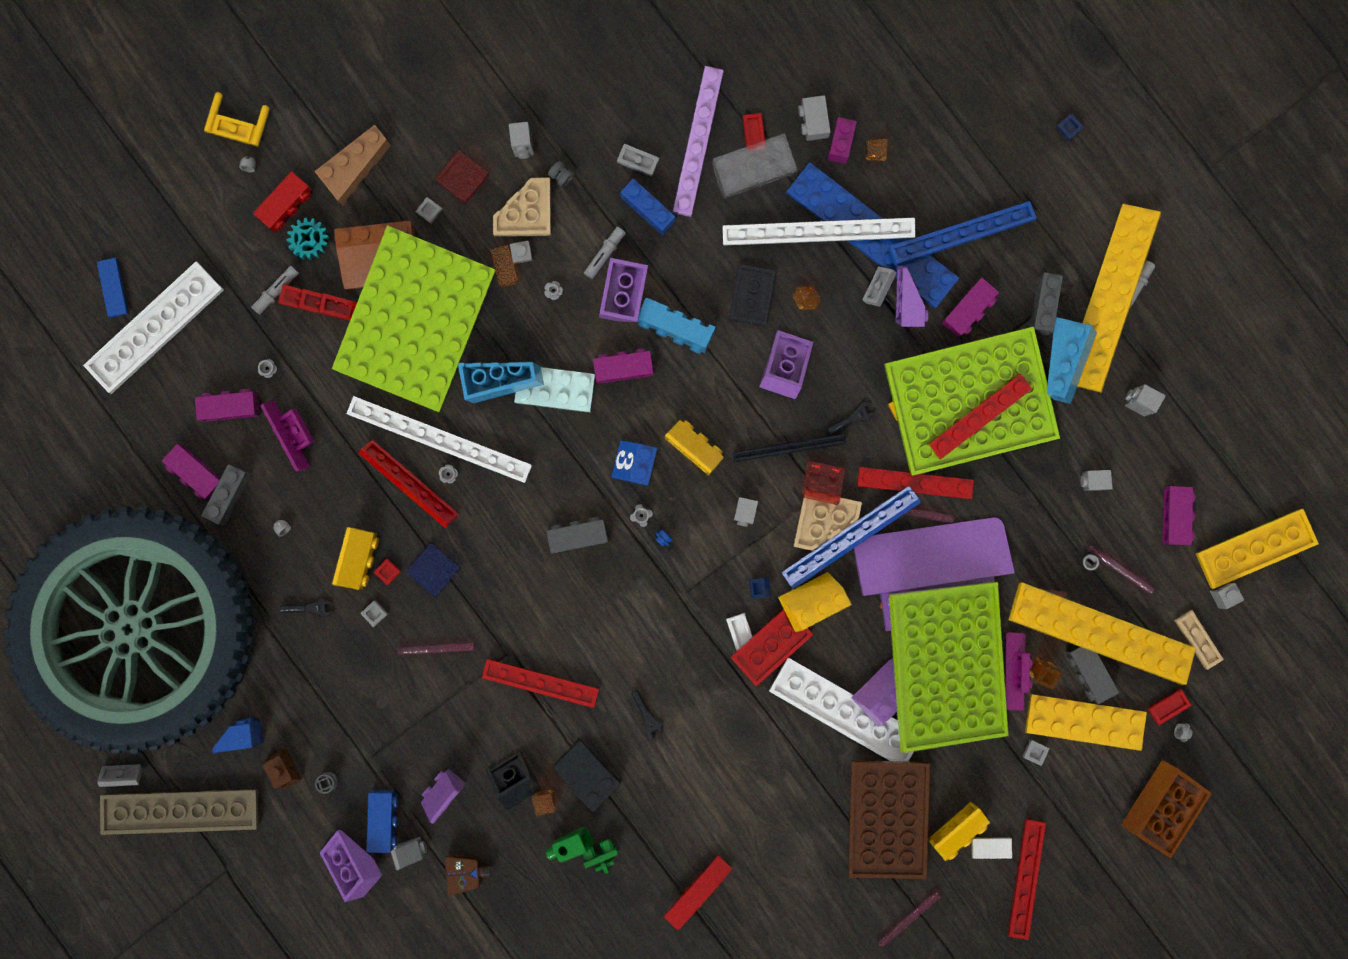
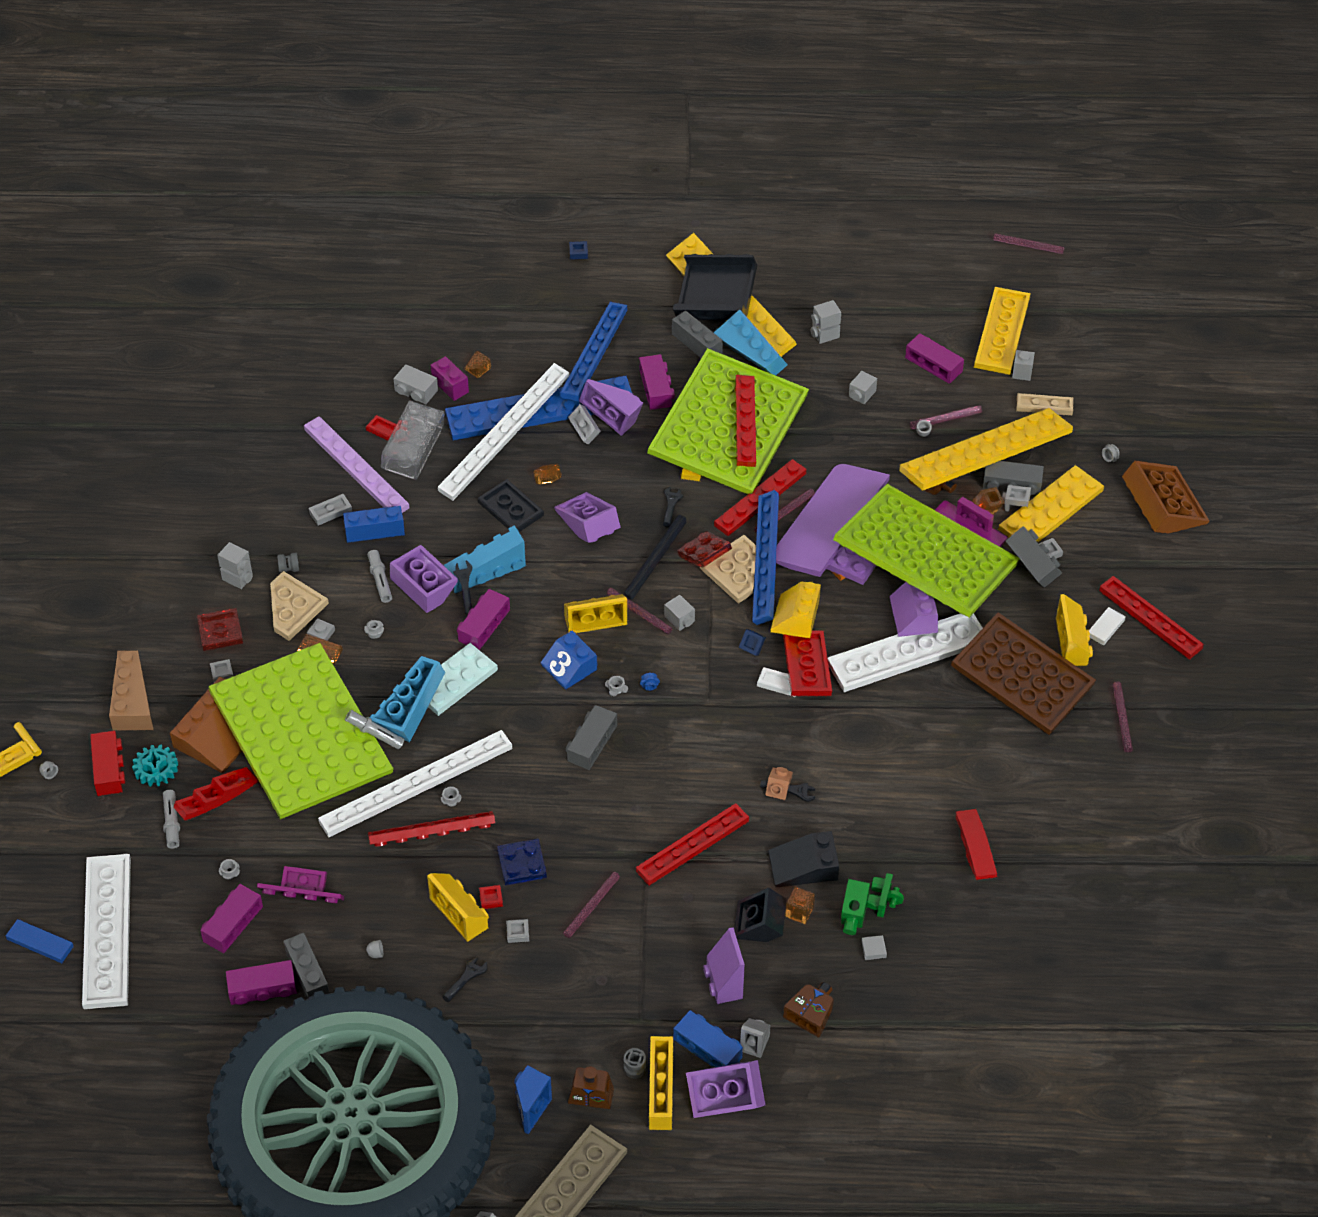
camera: 50 degrees left, 35 degrees down
red tile [1147,688,1192,725] -> none
none -> light grey pin [345,710,404,749]
none -> black piece [453,560,473,614]
none -> clear pink bar [607,588,672,634]
none -> yellow brick [649,1036,673,1130]
none -> black panel [673,254,757,320]
none -> nougat bracket [766,767,793,800]
none -> light grey tile [861,935,887,960]
none -> light grey bracket [1002,485,1031,511]
none -> dark grey brick [1006,526,1062,588]

